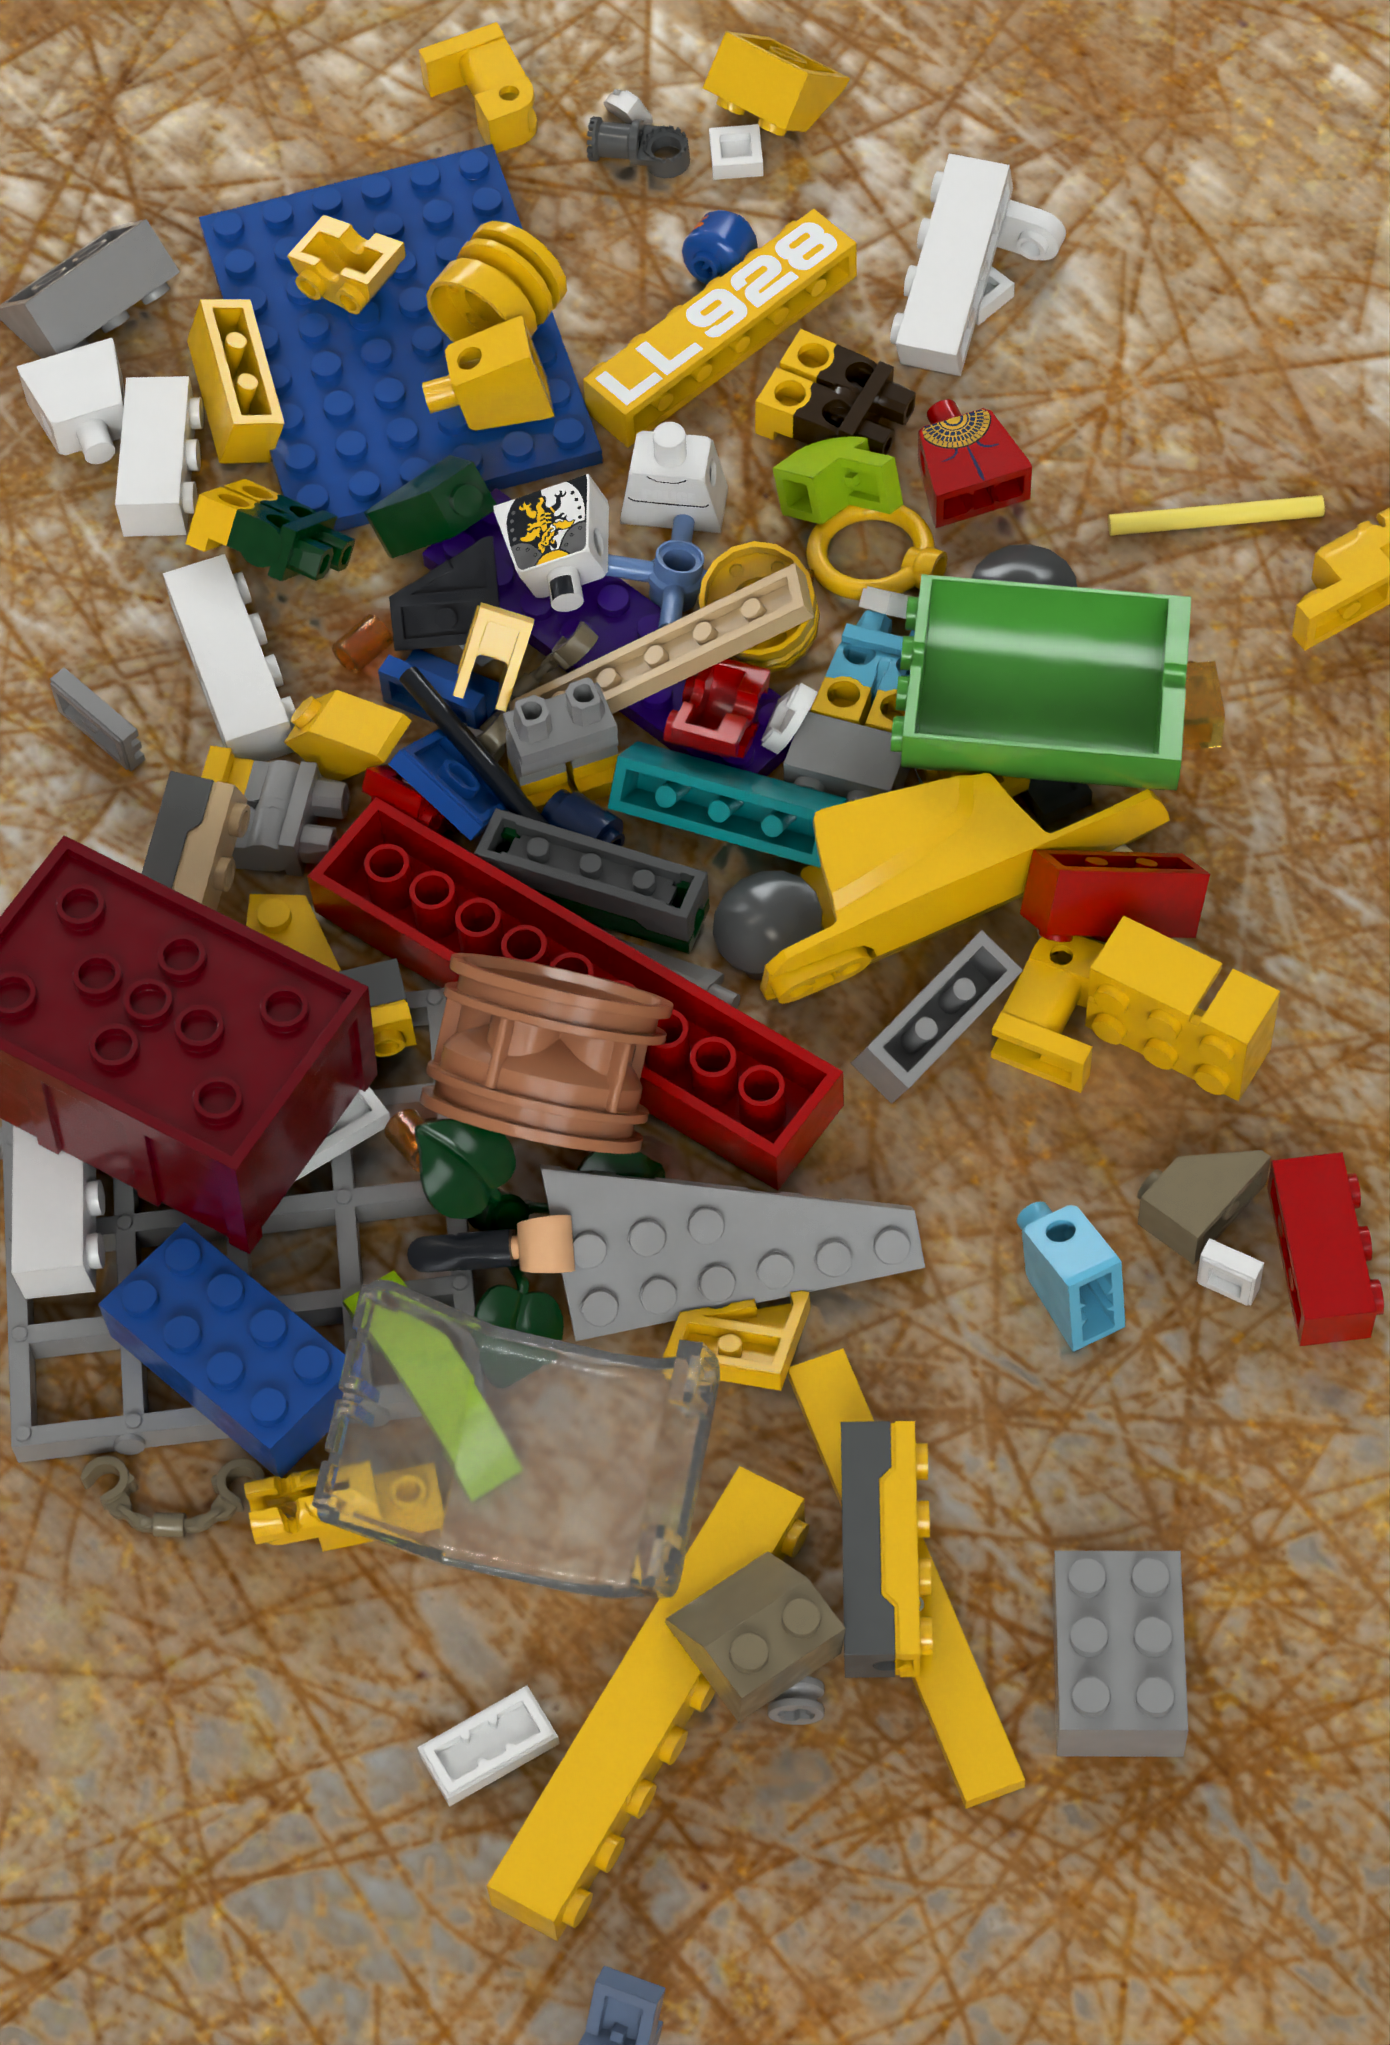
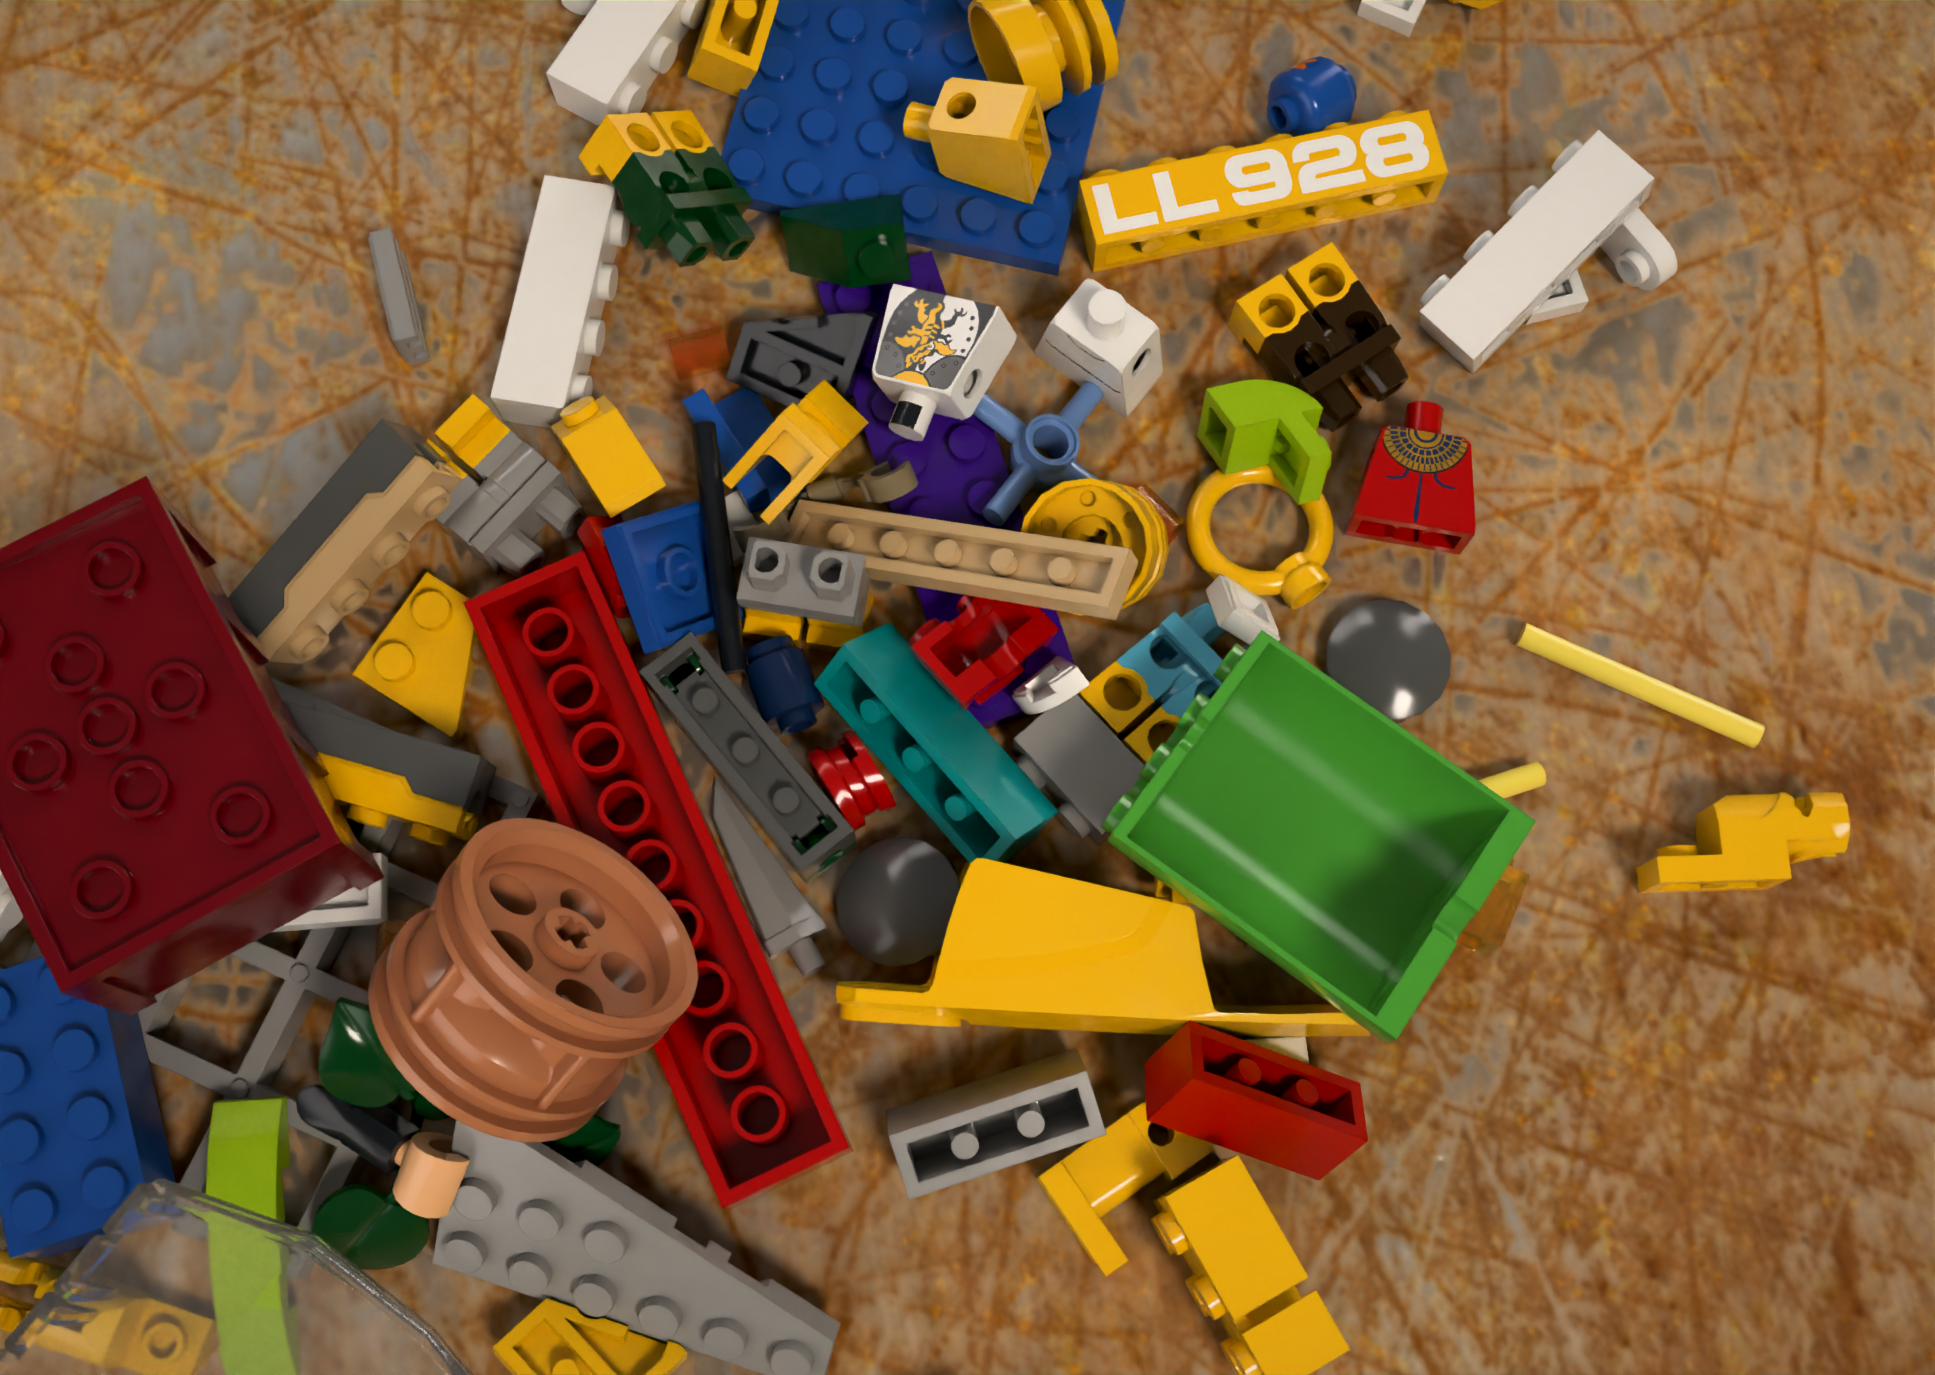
camera: 25 degrees right, 15 degrees up
none -> red wheel [806,729,896,832]

